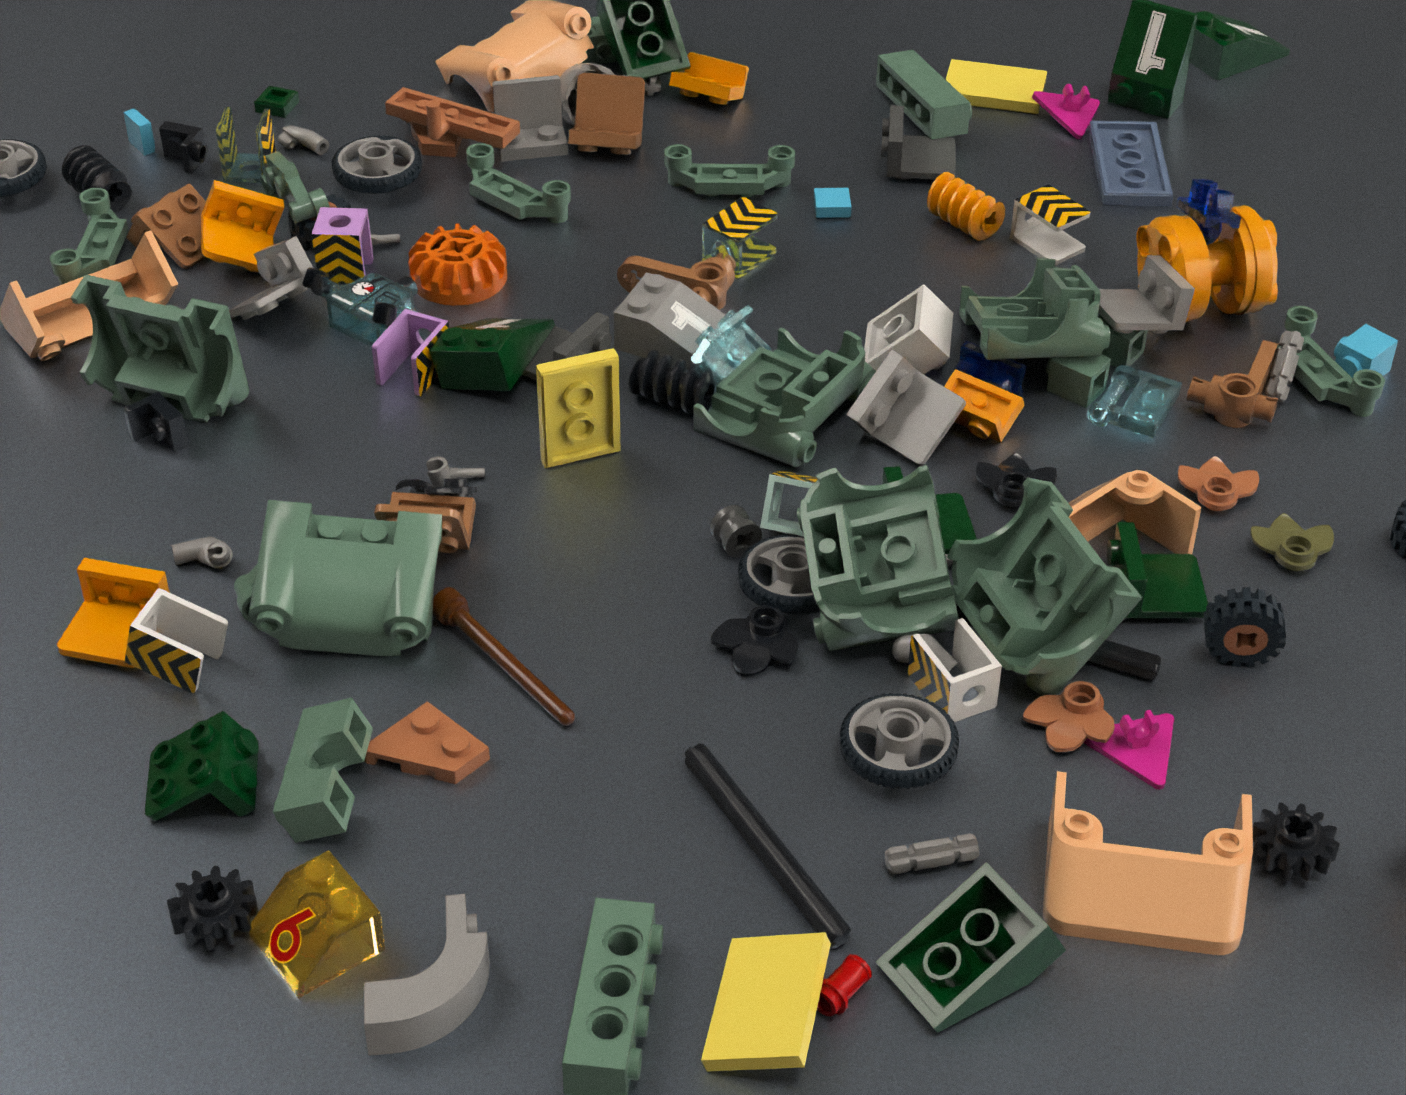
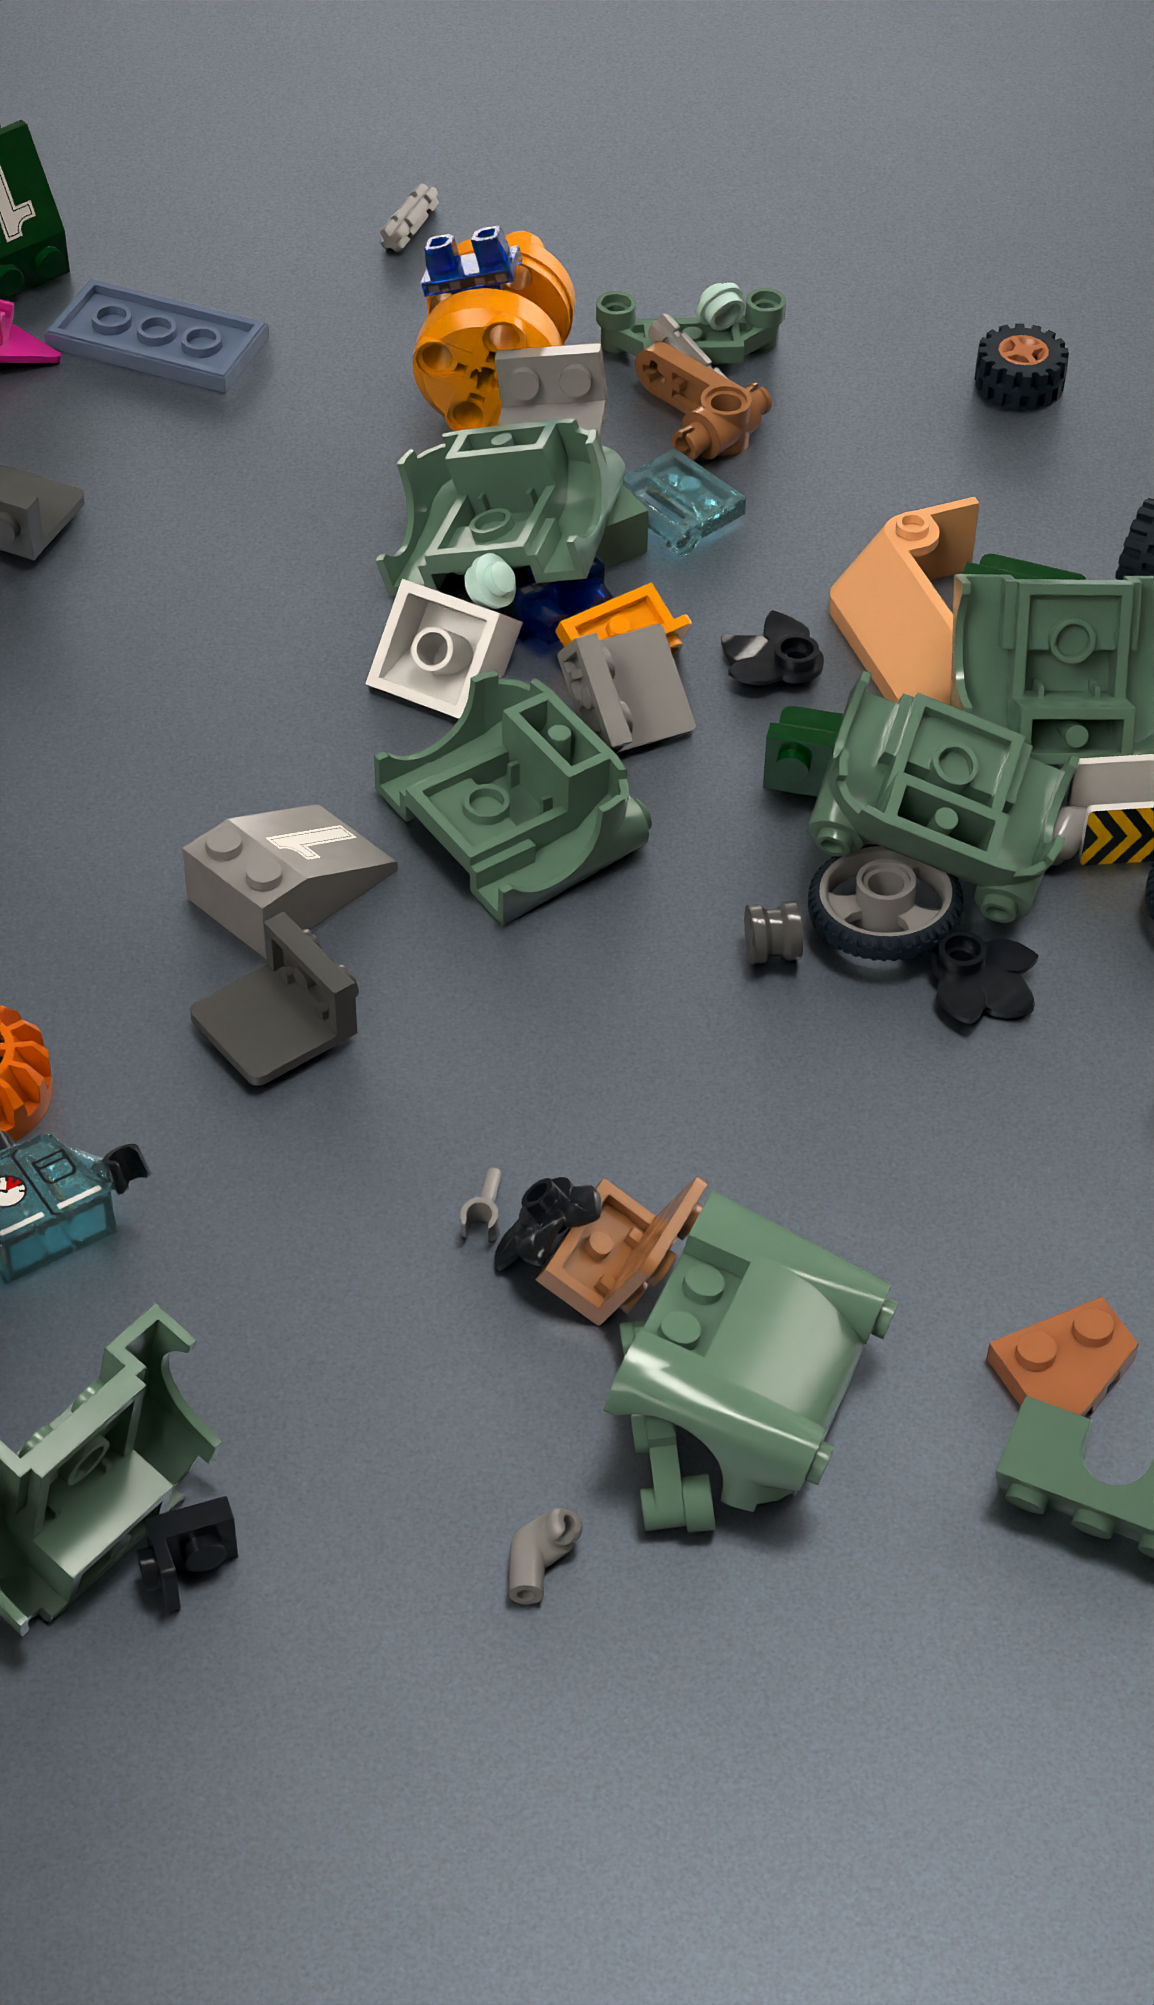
camera: 70 degrees left, 5 degrees up
light orange bracket [57,558,170,668] -> none
piece [125,588,228,693] -> none
dark green bracket [145,711,259,821] -> none
lavender piece [372,309,449,397] -> none
dark green slope [429,318,555,391] -> none
reddish brown piece [432,587,575,726] -> none
light yellow tile [536,348,621,468] -> none
medium nougat piece [617,253,736,310] -> none
black piece [628,350,715,414] -> none
clear light blue bracket [690,305,772,385] -> none
piece [702,197,777,280] -> none
light aqua piece [760,471,818,536] -> none
medium azure tile [814,188,852,218] -> none
light orange piece [927,172,1005,241] -> none
white piece [1010,184,1090,266] -> none
nougat plate [1177,456,1259,511] -> none
olive plate [1250,513,1334,571] -> none
medium azure brick [1334,324,1398,378] -> none
none -> light grey axle [380,183,439,252]
none -> light aqua plate [465,553,516,609]
none -> light aqua plate [696,283,745,330]

